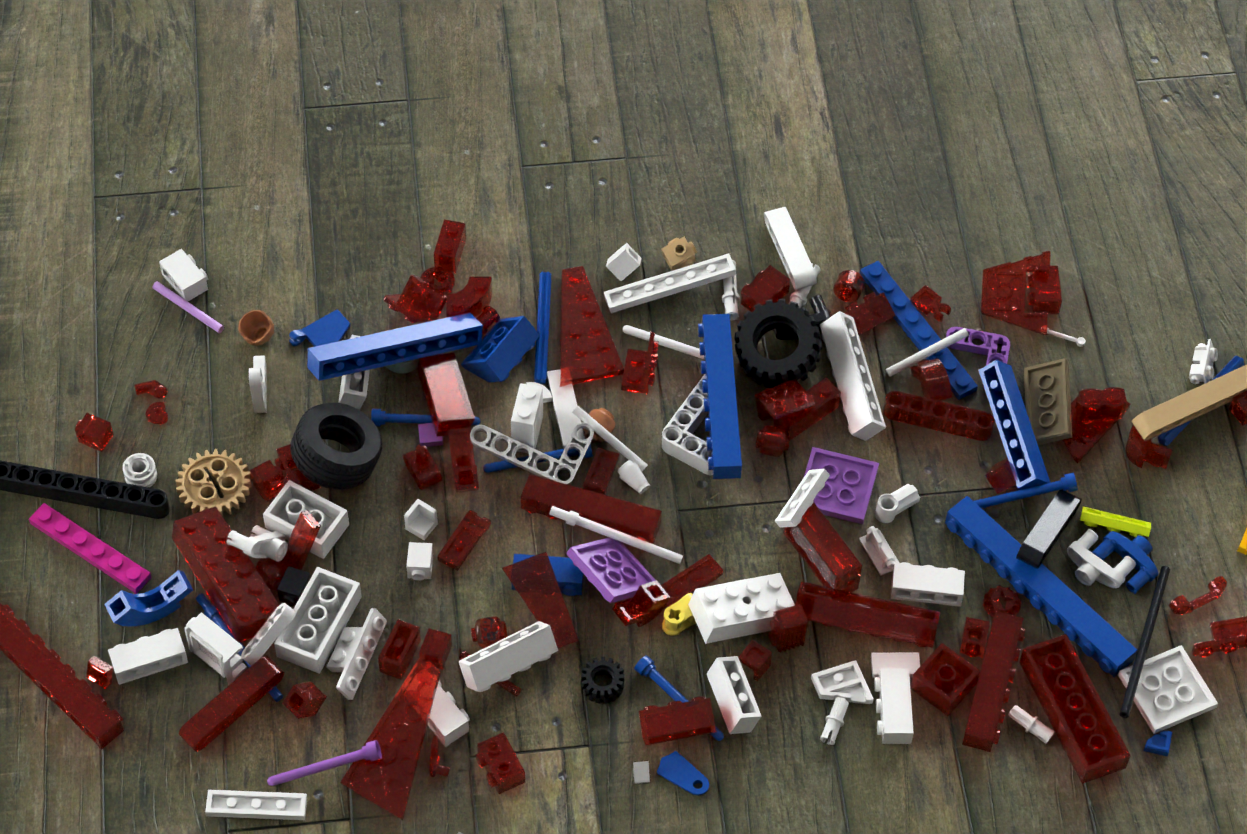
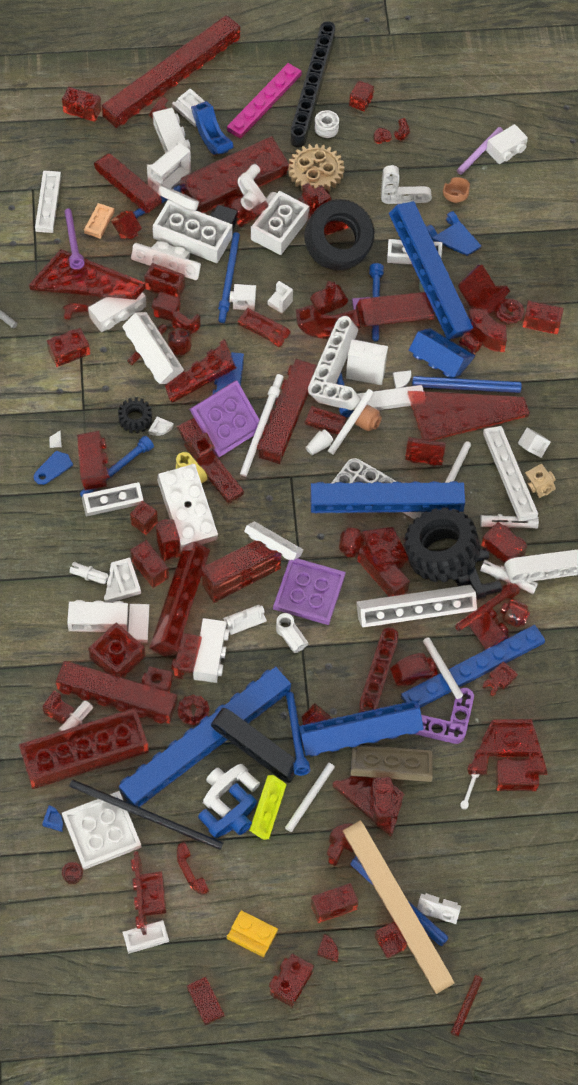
camera: 90 degrees right, 5 degrees up
none -> clear red panel [42,691,74,725]
none -> clear red brick [62,86,101,122]
none -> clear red tile [62,862,83,884]
none -> light nougat plate [84,203,115,239]
none -> clear red brick [130,540,169,588]
none -> white tile [149,417,174,436]
none -> clear red bracket [171,633,202,679]
none -> white plate [172,89,205,127]
none -> clear red bracket [172,310,201,335]
none -> blue bar [218,232,240,323]
none -> white bar [285,763,335,832]
none -> clear red brick [311,883,358,923]
none -> clear red piece [455,582,520,631]

